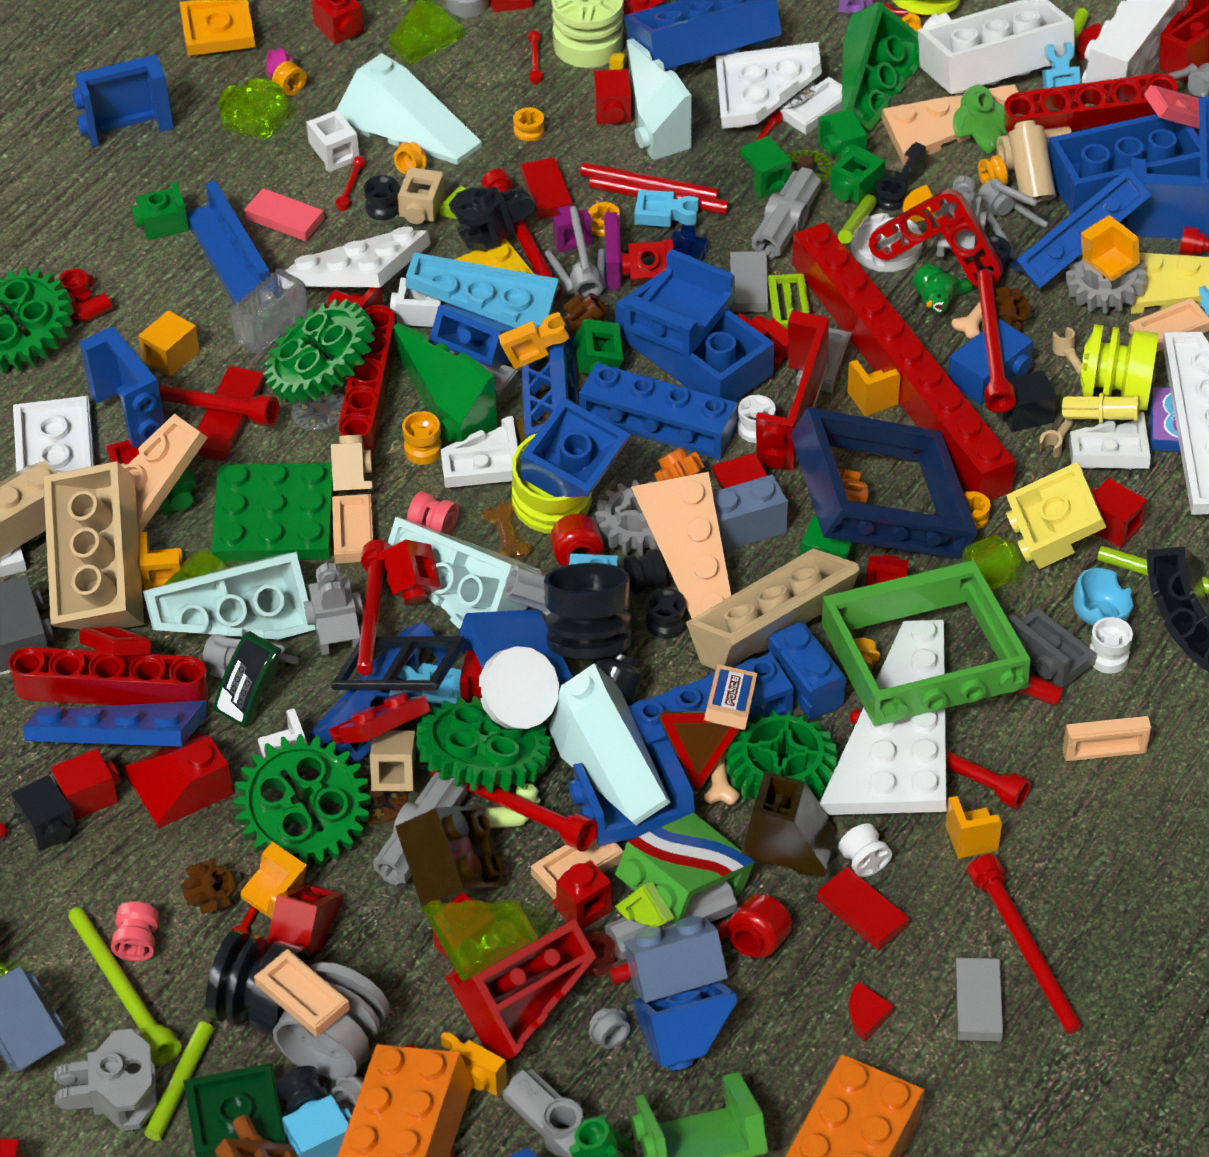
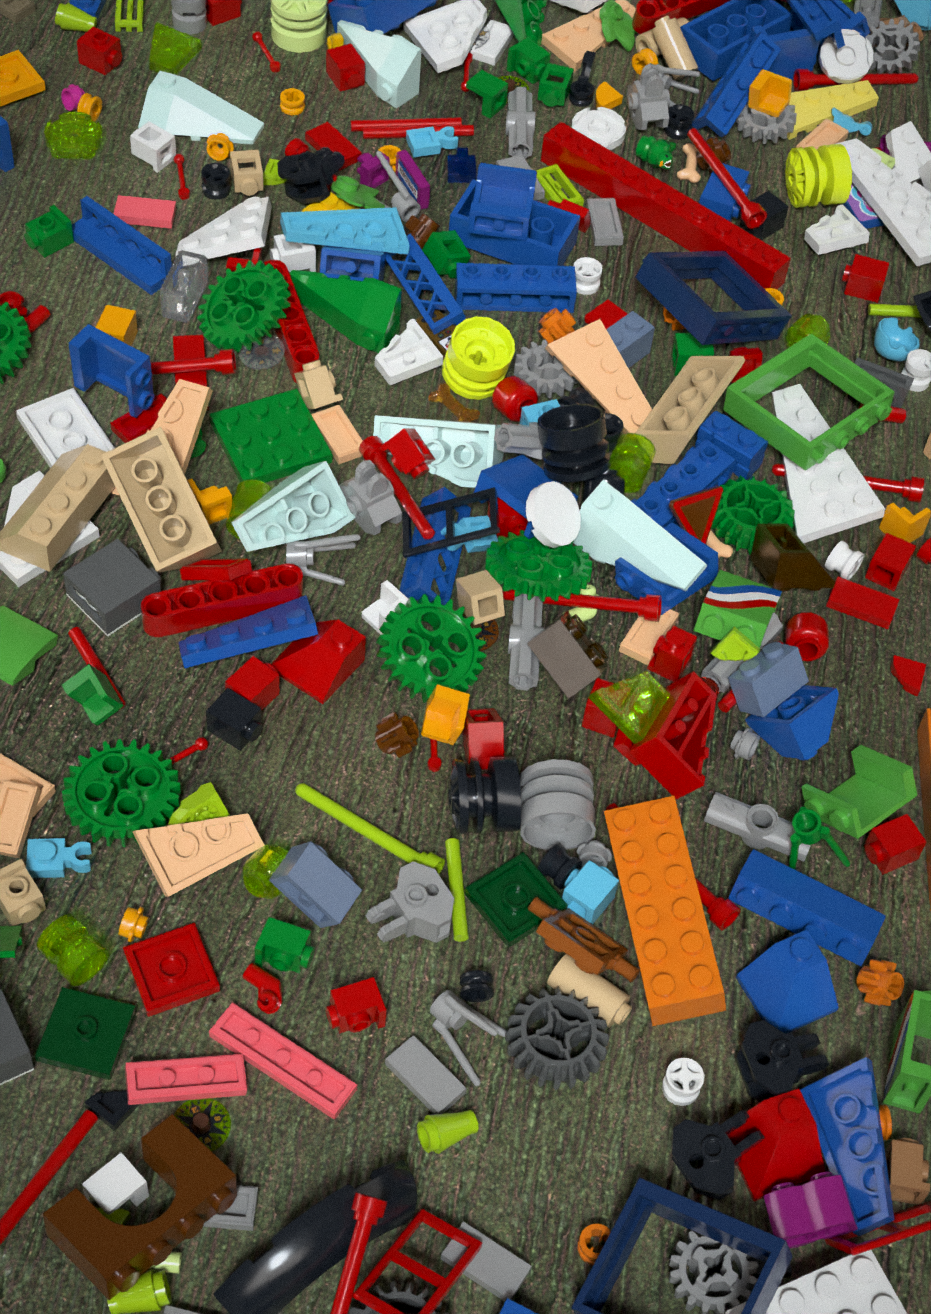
camera: 30 degrees left, 5 degrees up
coral wheel [111,902,160,962] -> none
slope [213,631,281,728] -> none
light nougat tile [254,949,350,1037] -> none
red plate [328,692,430,744] -> none
light orange wheel [402,411,442,465] -> none
coral wheel [407,491,459,535] -> none
light orange plate [441,1032,507,1096] -> none
light orange plate [498,312,569,369] -> none
blue slope [521,397,630,497] -> none
red brick [621,239,673,286] -> none
tile [704,664,757,730] -> none
red panel [756,310,829,471] -> none
lime bar [838,195,877,244] -> none
light orange panel [847,360,900,416] -> none
red beam [868,189,1003,287] -> none
light yellow plate [1006,462,1107,569] -> none
tan hand [1039,419,1074,458] -> none
tan hand [1052,327,1082,376] -> none
light yellow axle [1062,393,1139,423] -> none
none -> bright green plate [331,175,385,209]
none -> clear neon green wheel [609,433,656,493]
none -> red brick [865,533,916,591]

